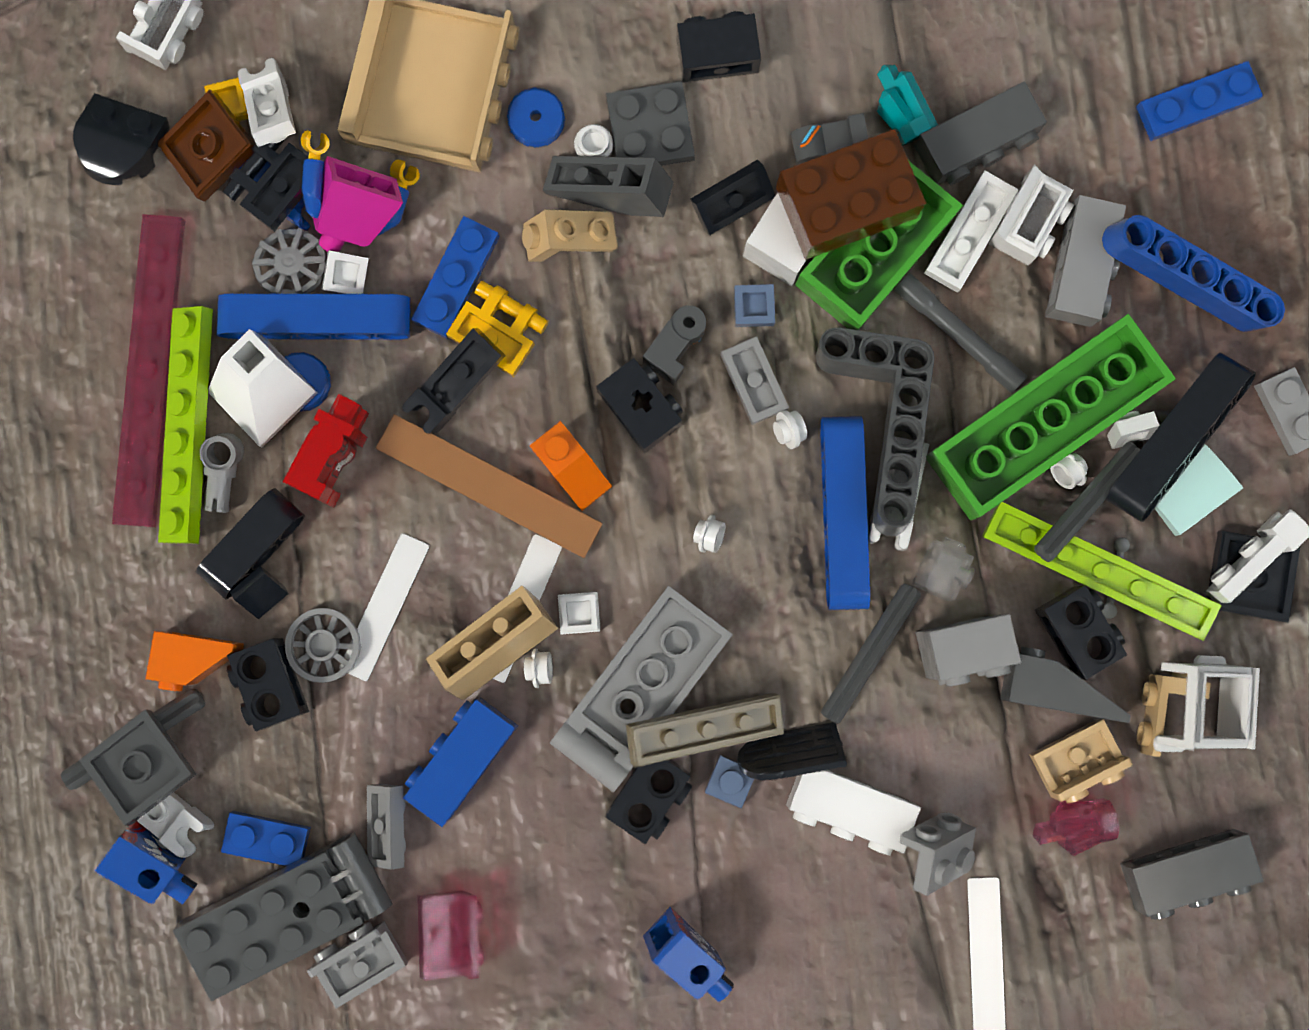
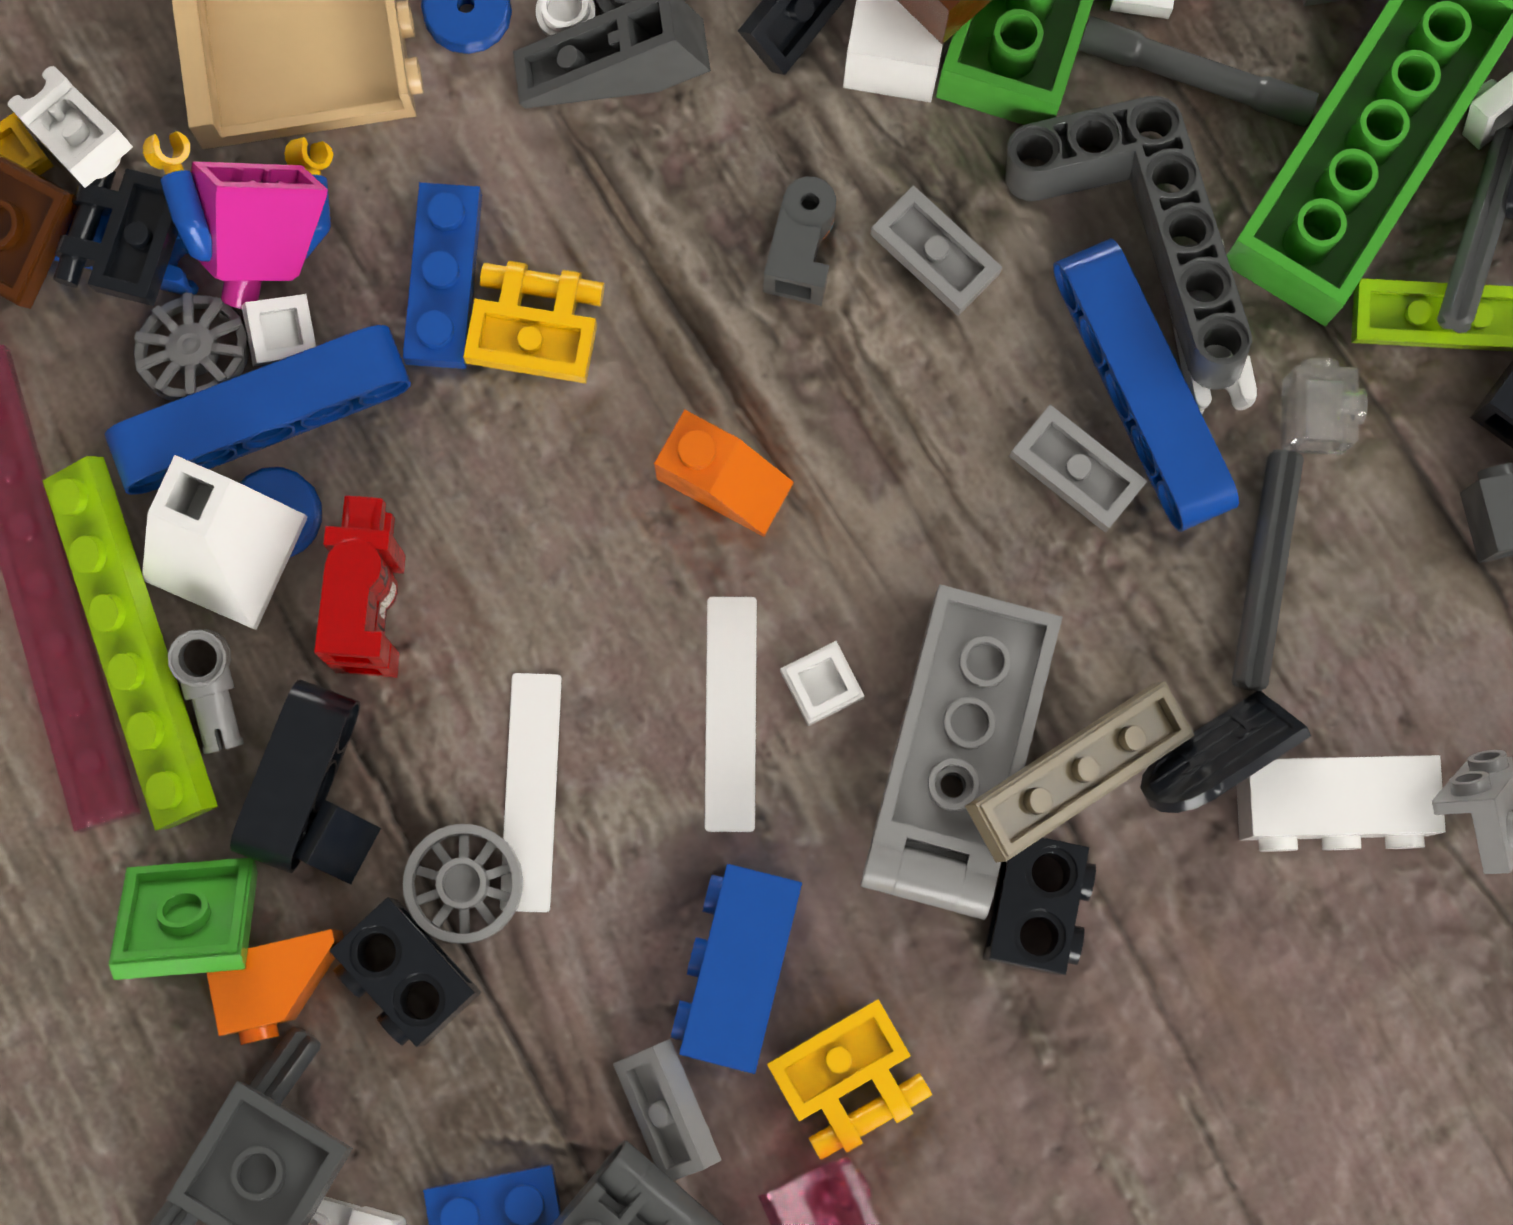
camera: 25 degrees left, 5 degrees down
medium nougat tile [375,414,603,559] -> none
black plate [402,328,506,434] -> none
tan brick [426,585,558,700] -> none
tan bracket [522,210,618,262] -> none
white plate [524,648,553,688] -> none
black brick [596,358,683,454] -> none
blue torso [643,907,734,1002] -> none
white plate [693,515,726,553] -> none
sand blue plate [704,755,754,809] -> none
sand blue plate [734,284,775,327] -> none
white plate [773,410,807,449] -> none
light grey brick [915,614,1021,687] -> none
white plate [1050,453,1088,489] -> none
none -> bright green tile [109,858,258,980]
none -> yellow plate [766,999,932,1160]
none -> light grey plate [1009,405,1147,533]

